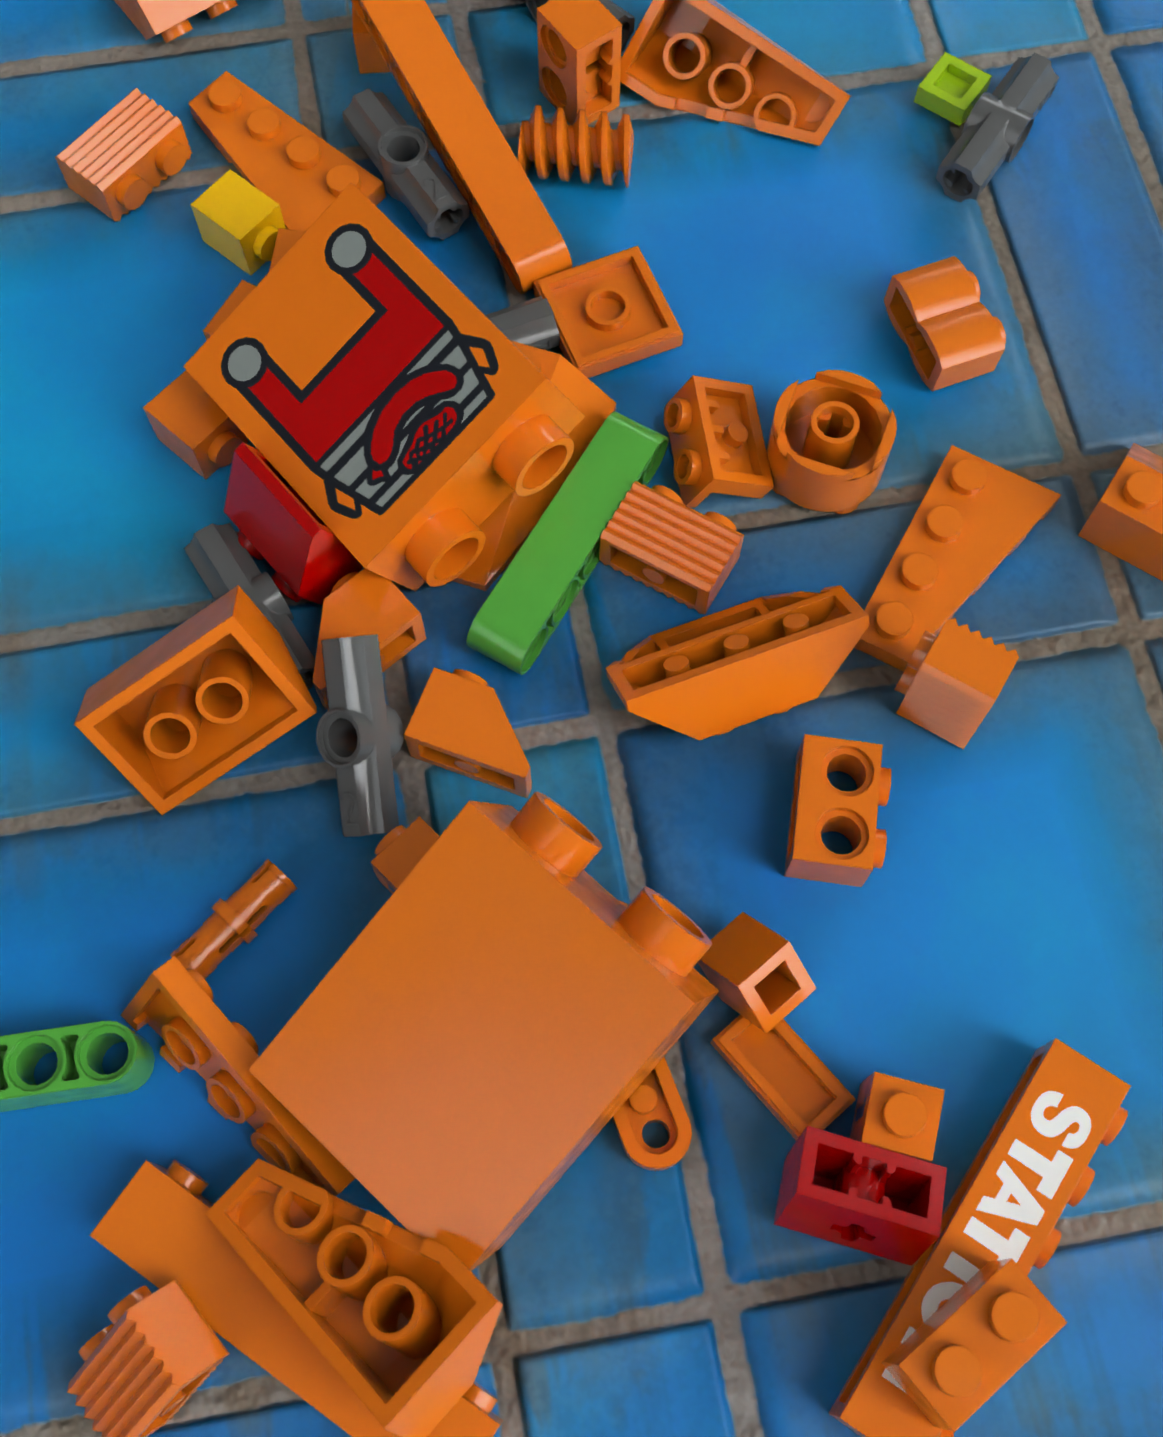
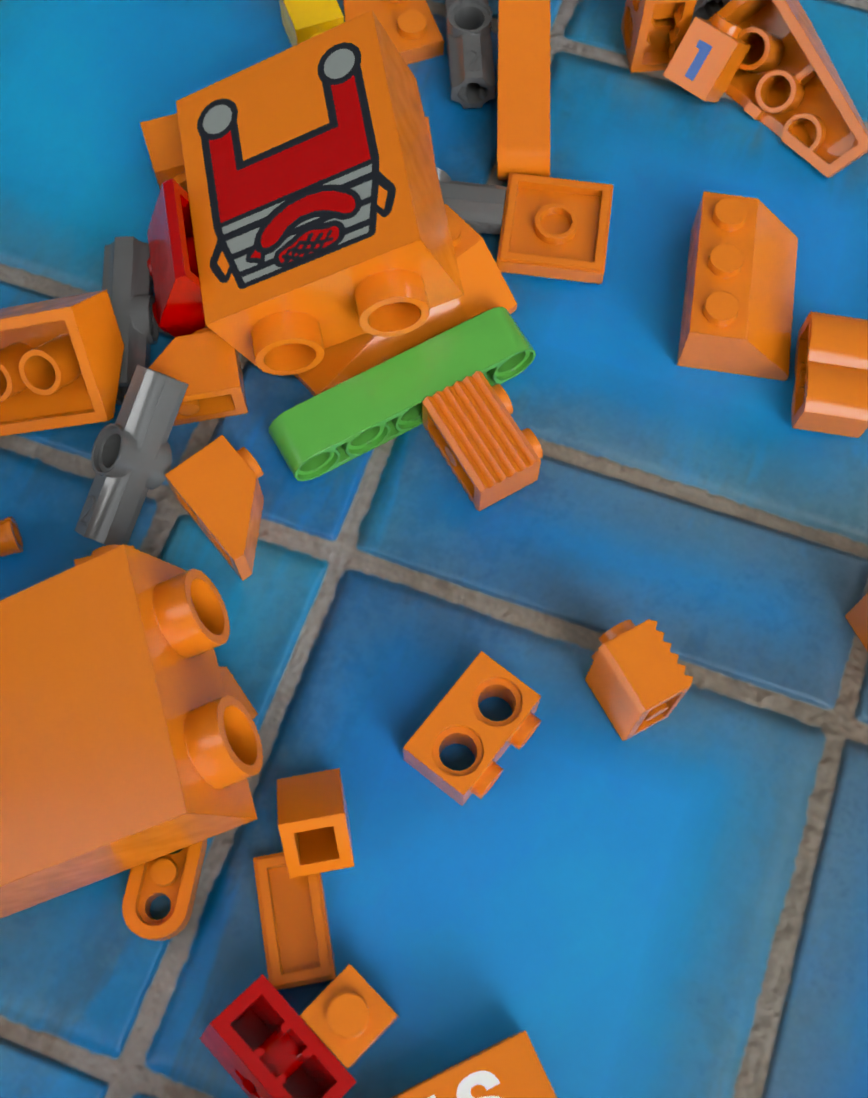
camera: 30 degrees right, 0 degrees up
orange piece [518,105,634,188] -> none
orange wedge [606,585,870,741] -> none
orange bracket [664,375,774,508] -> none
orange brick [766,370,897,514] -> none
orange wing [854,445,1061,671] -> none
none -> orange brick [663,14,751,103]
none -> orange slope [677,191,798,381]

